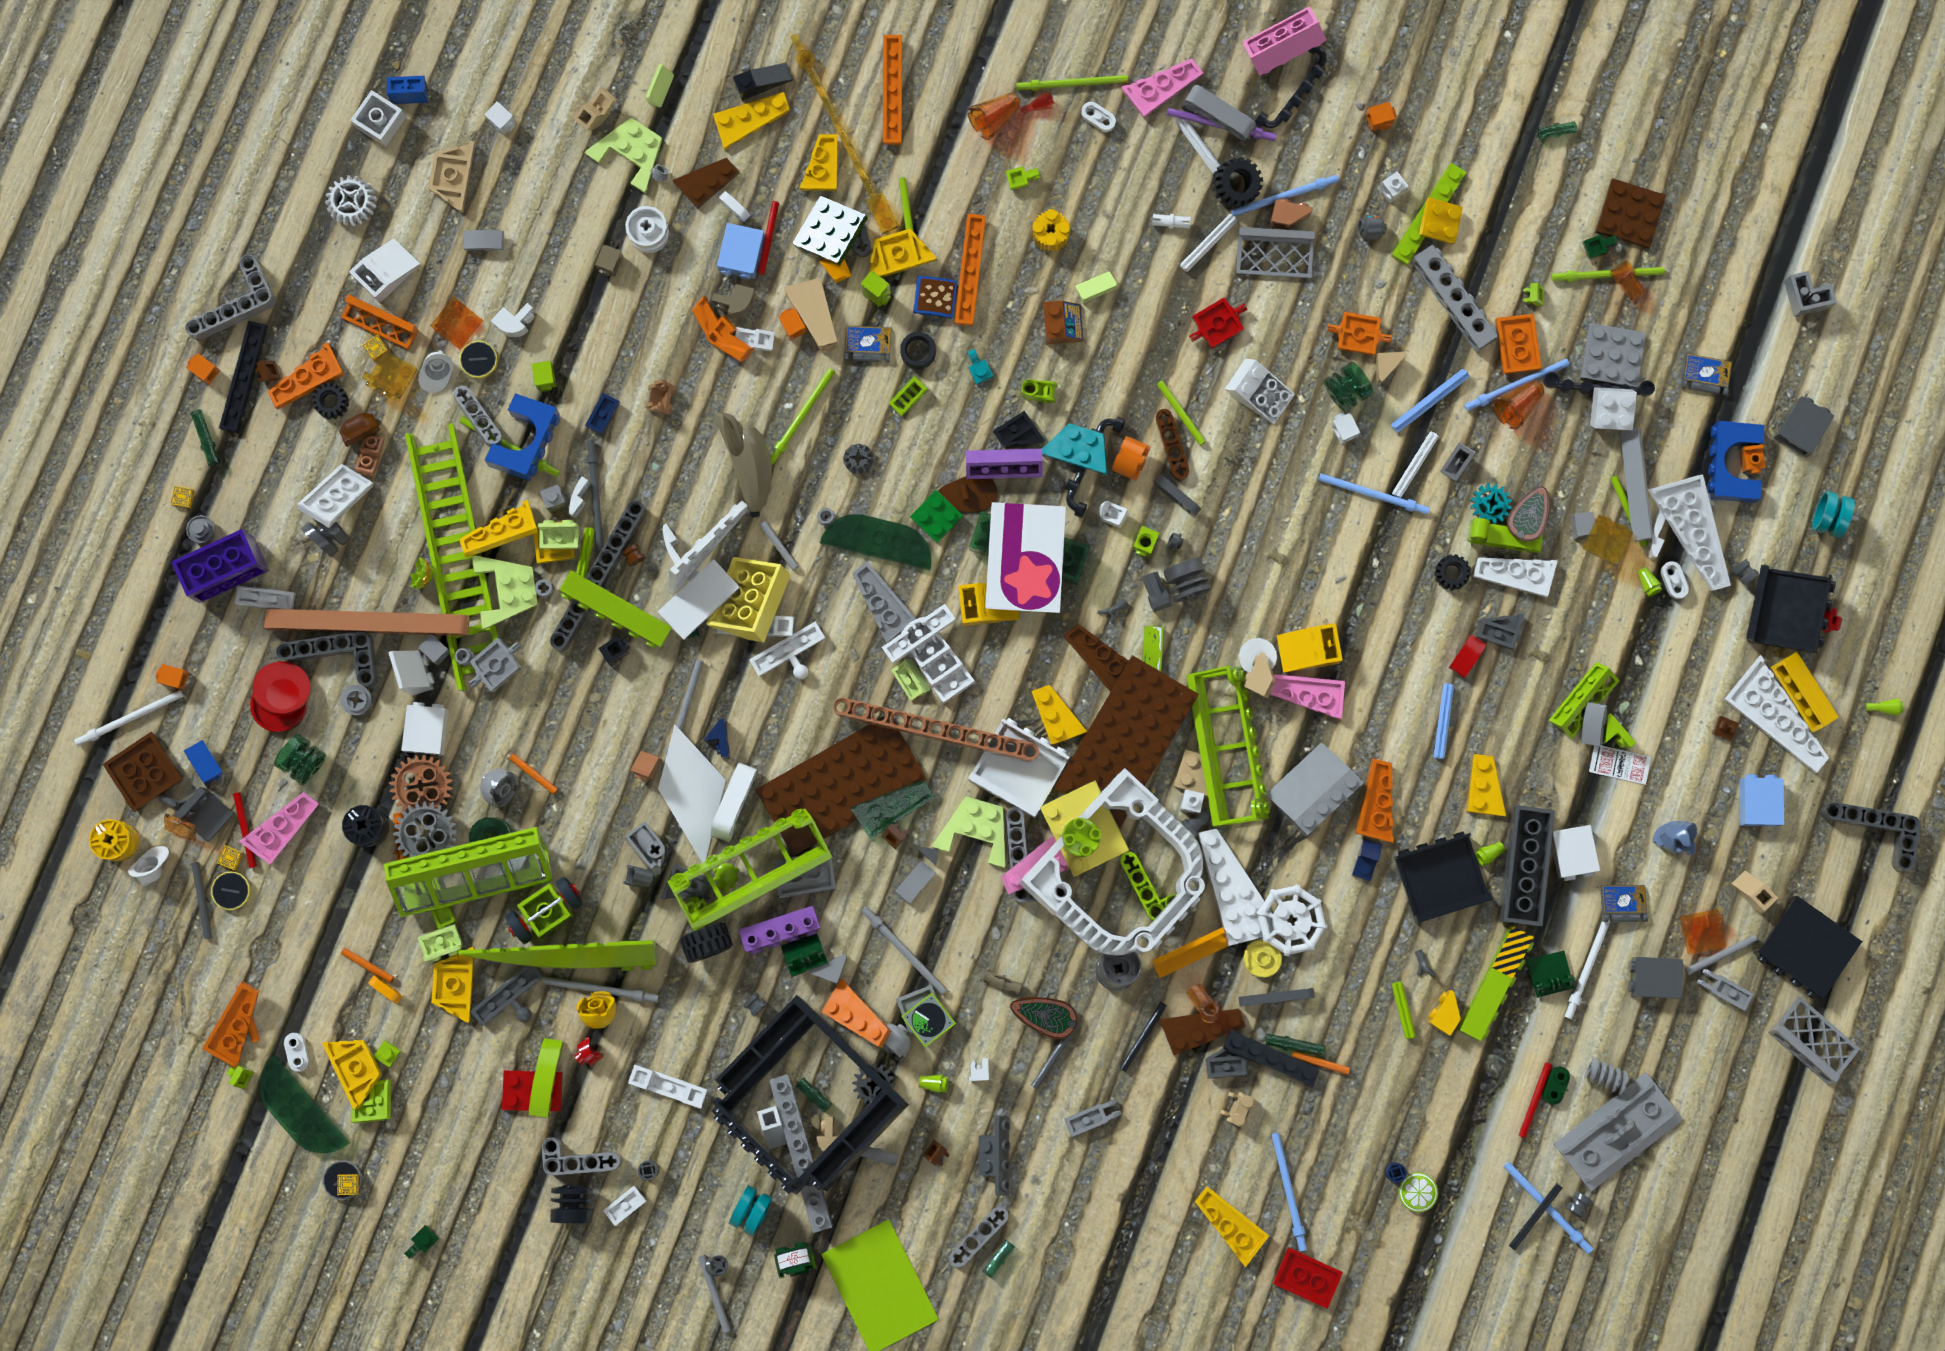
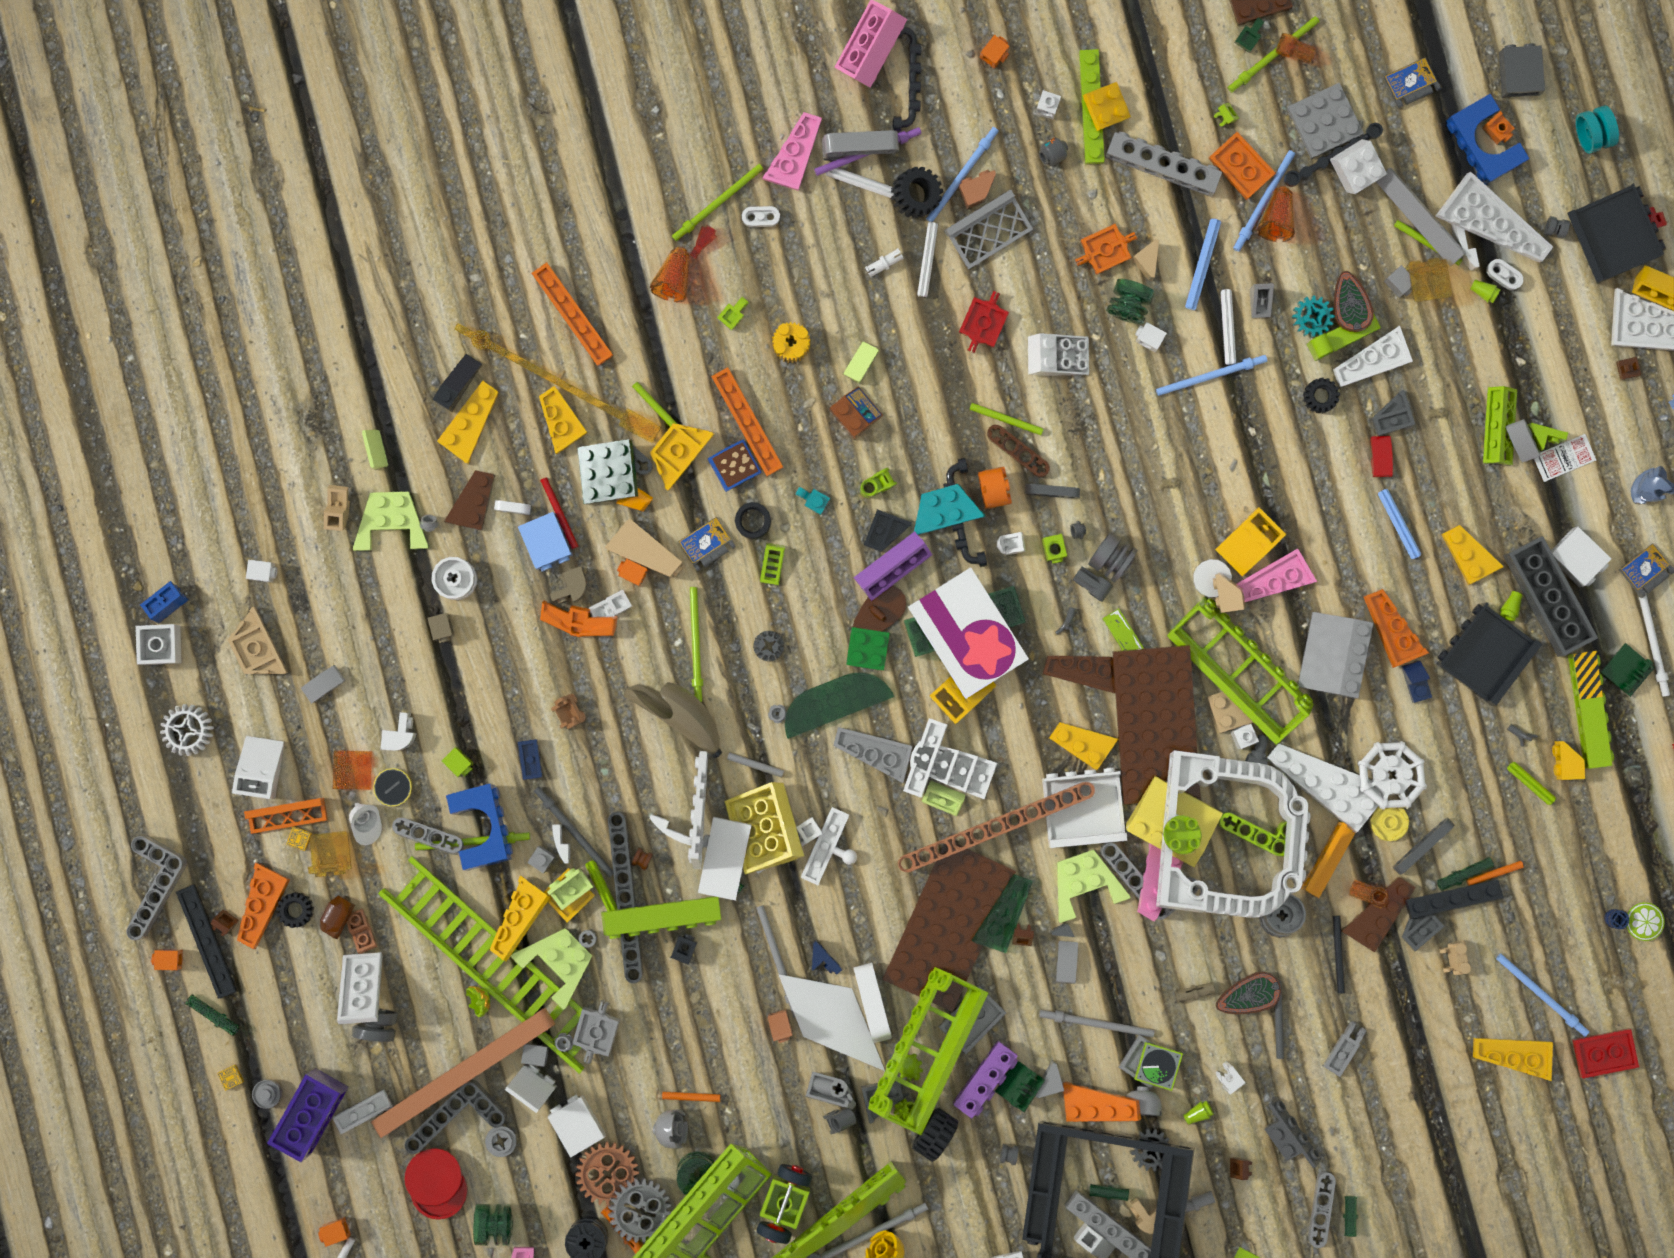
camera: 35 degrees left, 5 degrees up
lime brick [861,271,891,307] -> none

